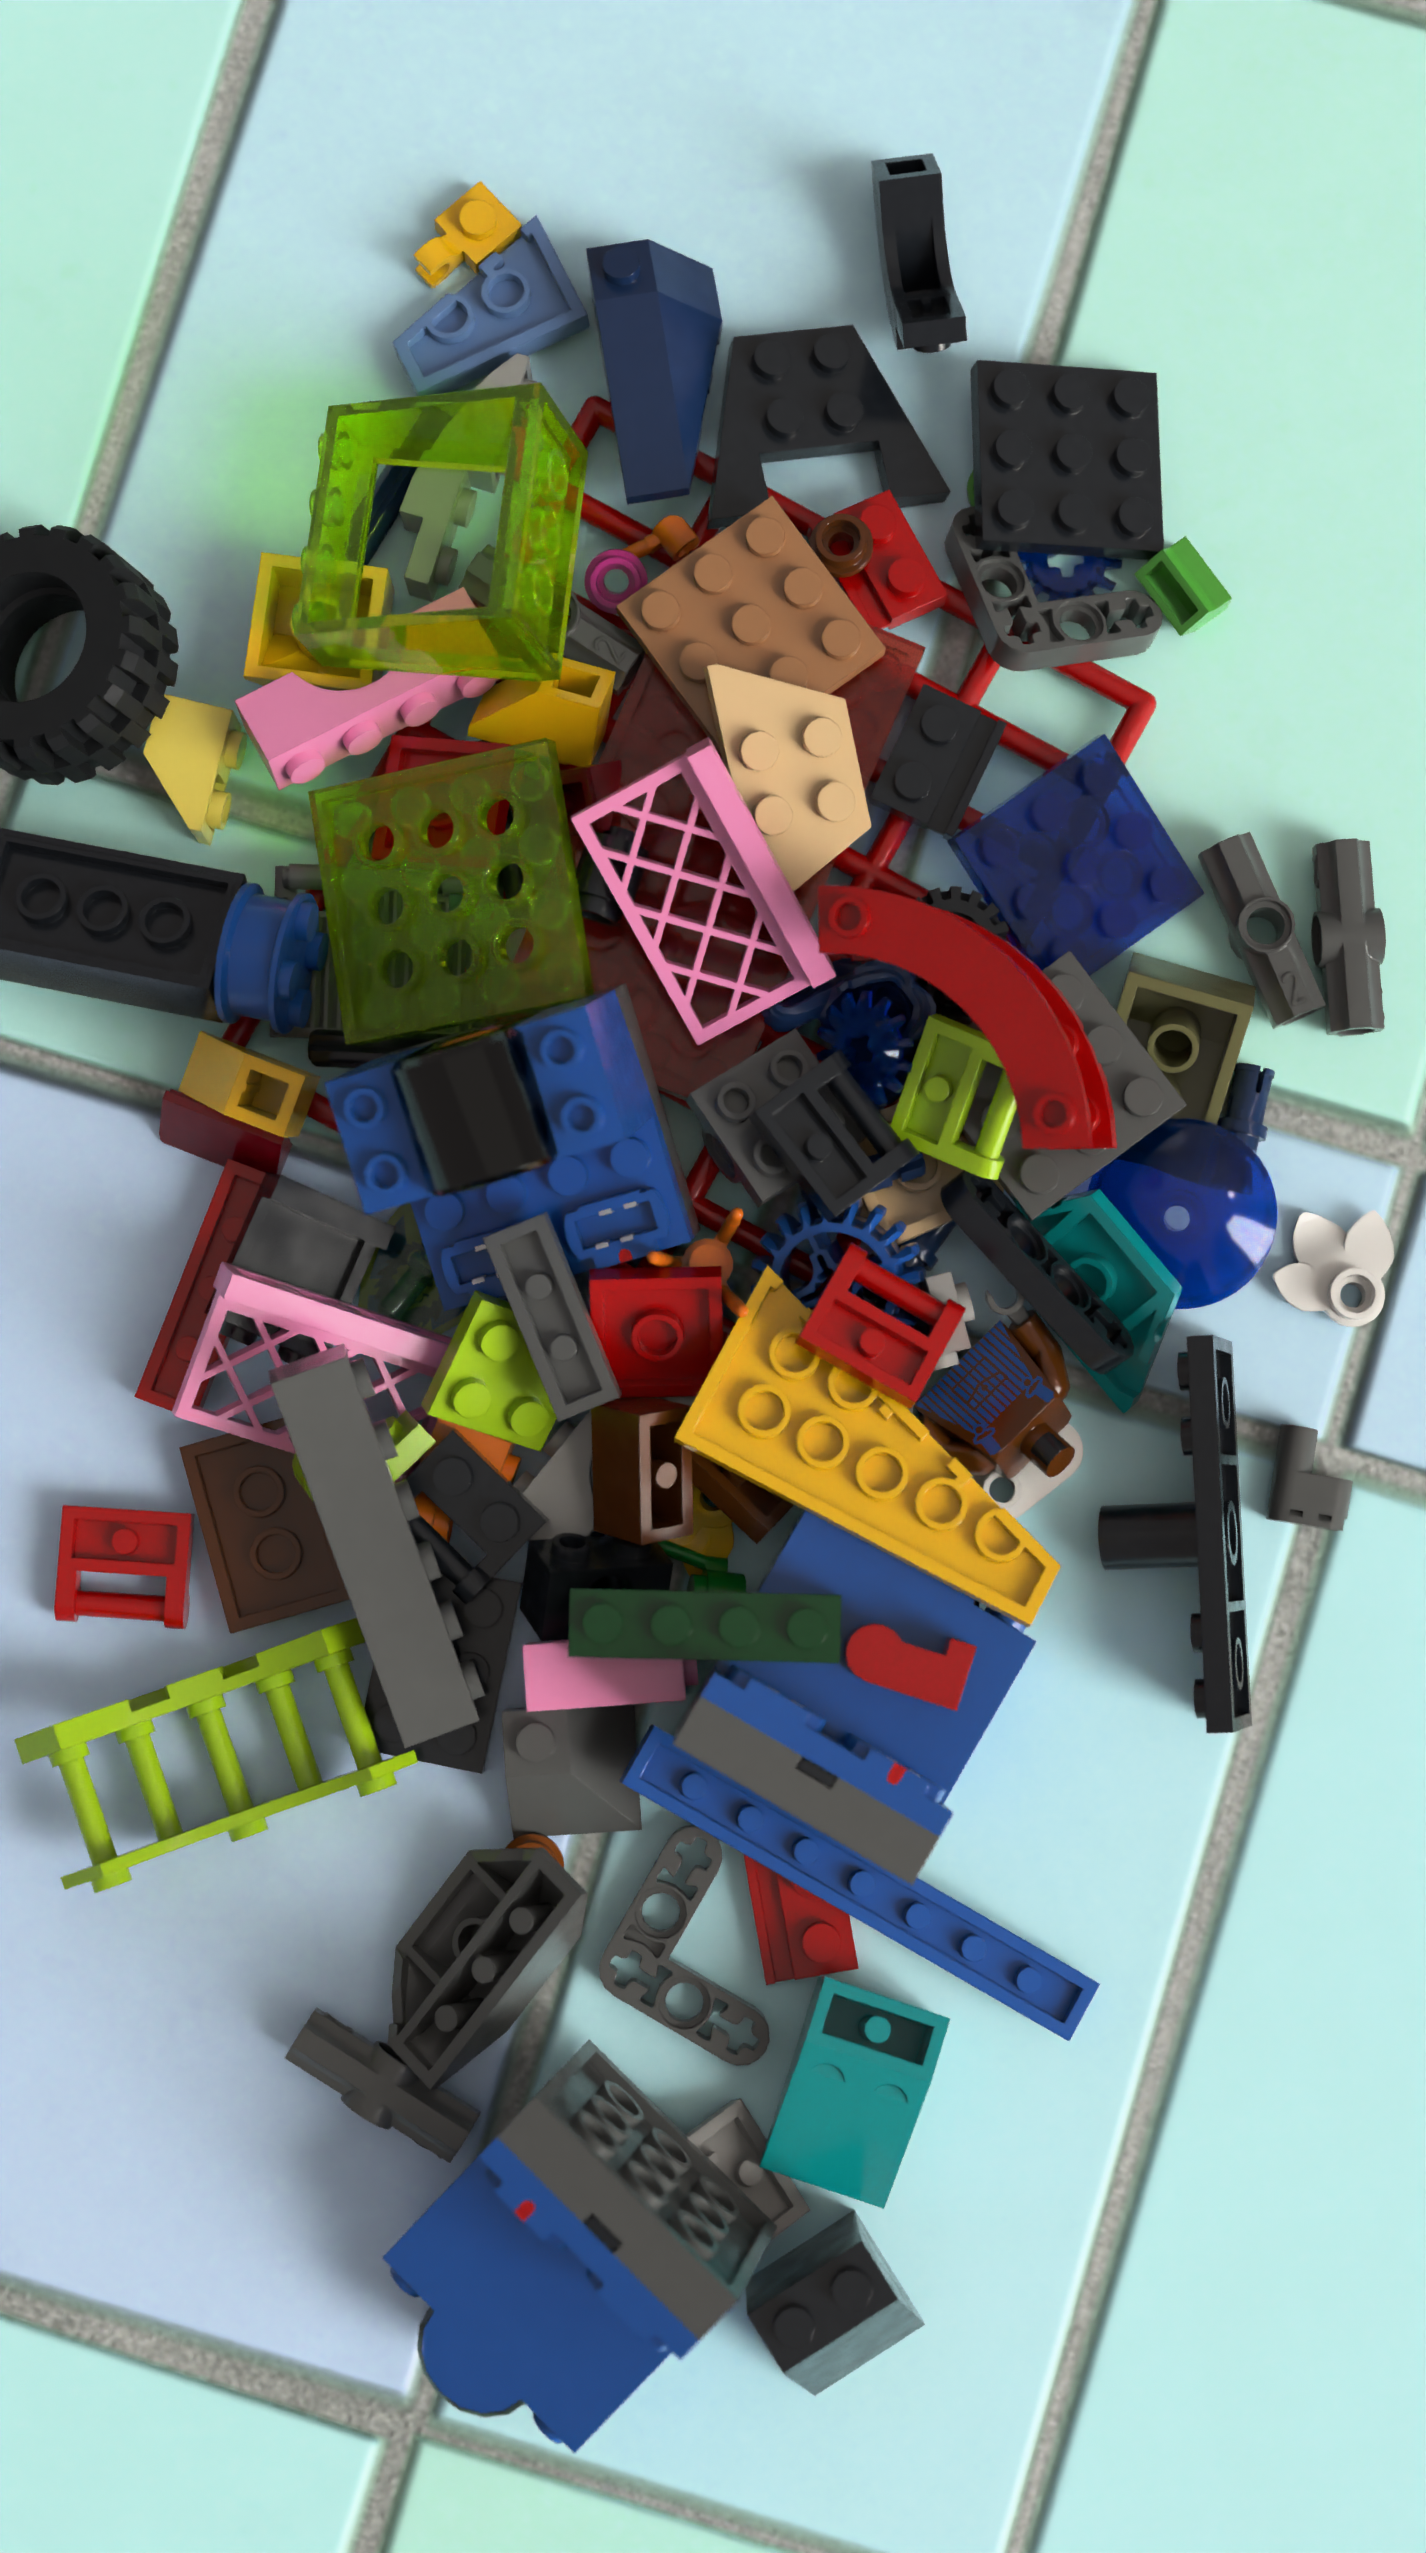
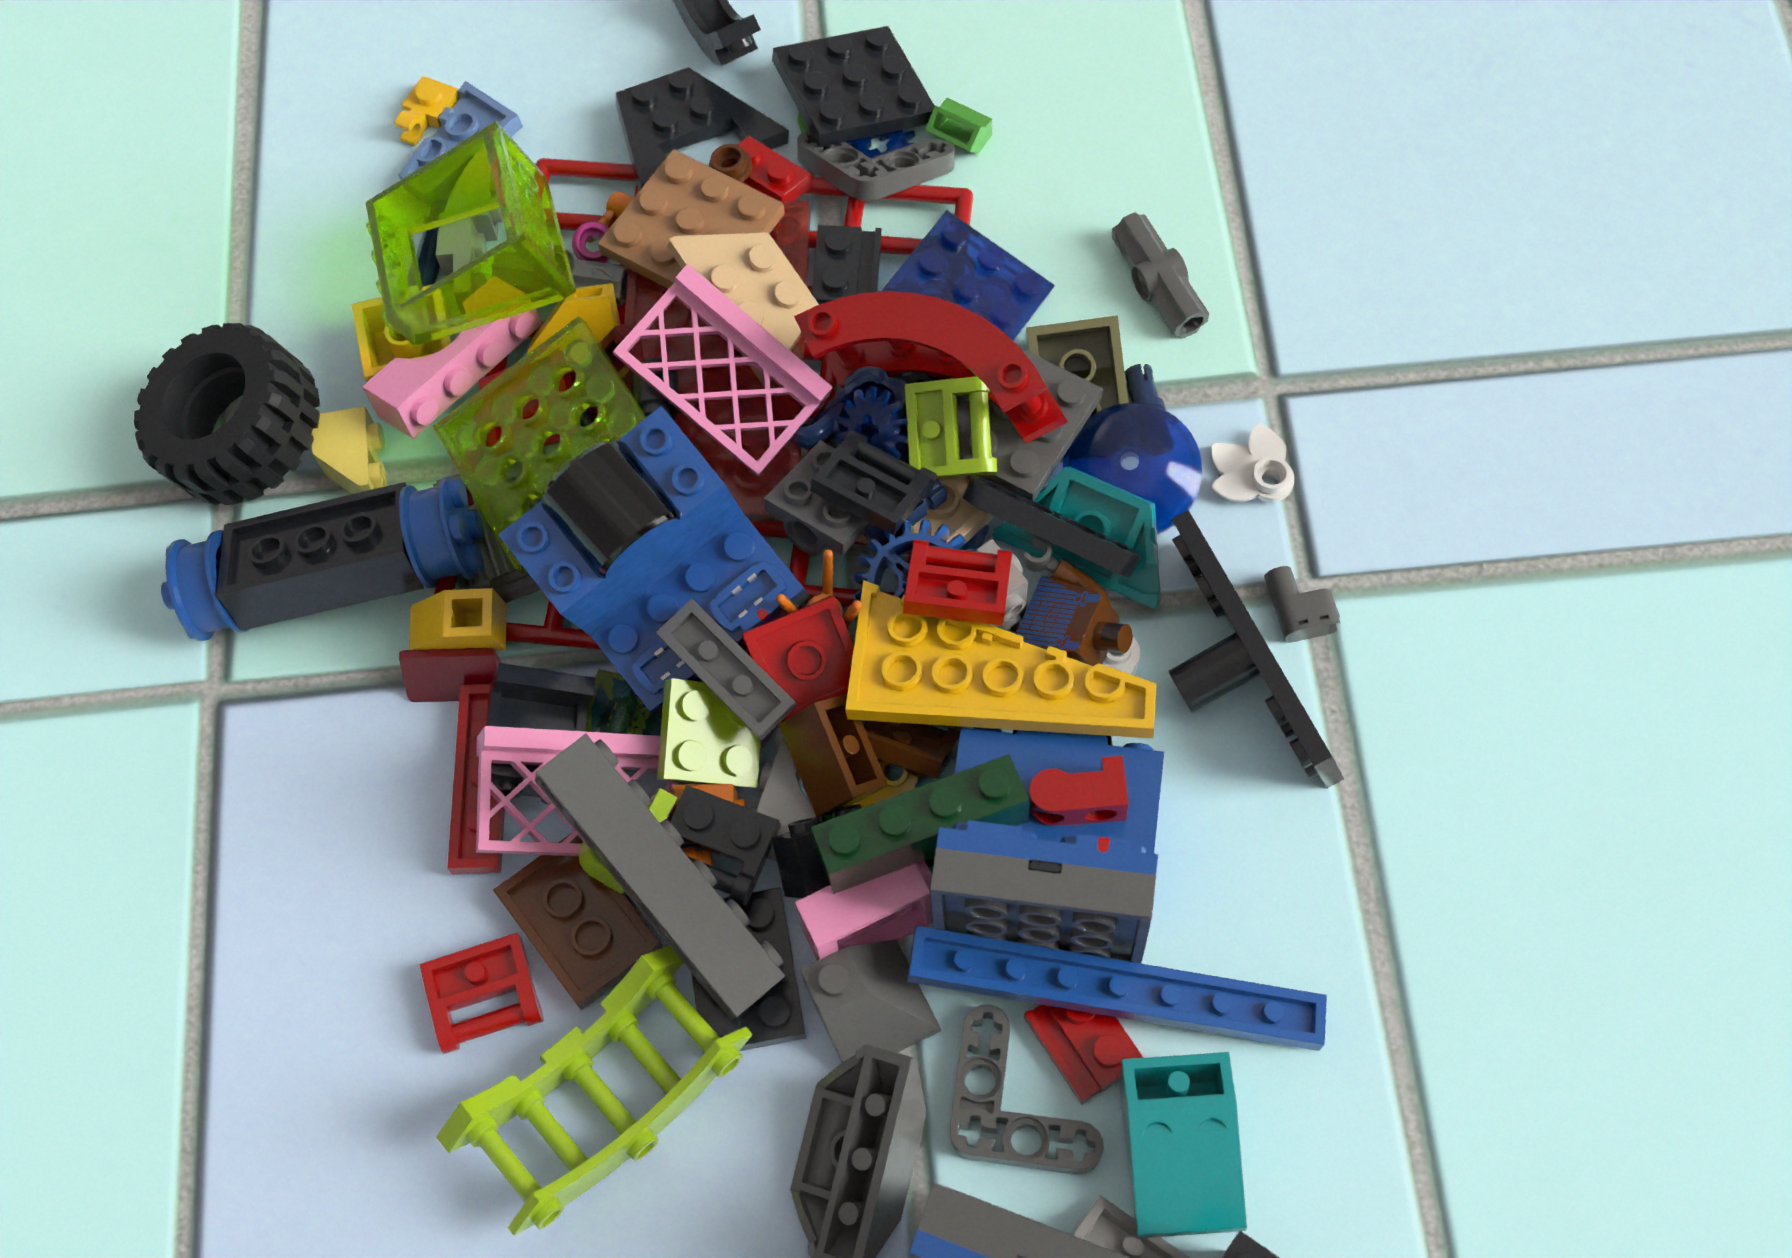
camera: 15 degrees left, 20 degrees down
dark blue wedge [586,239,723,505] -> none
dark grey piece [1198,832,1326,1029] -> none

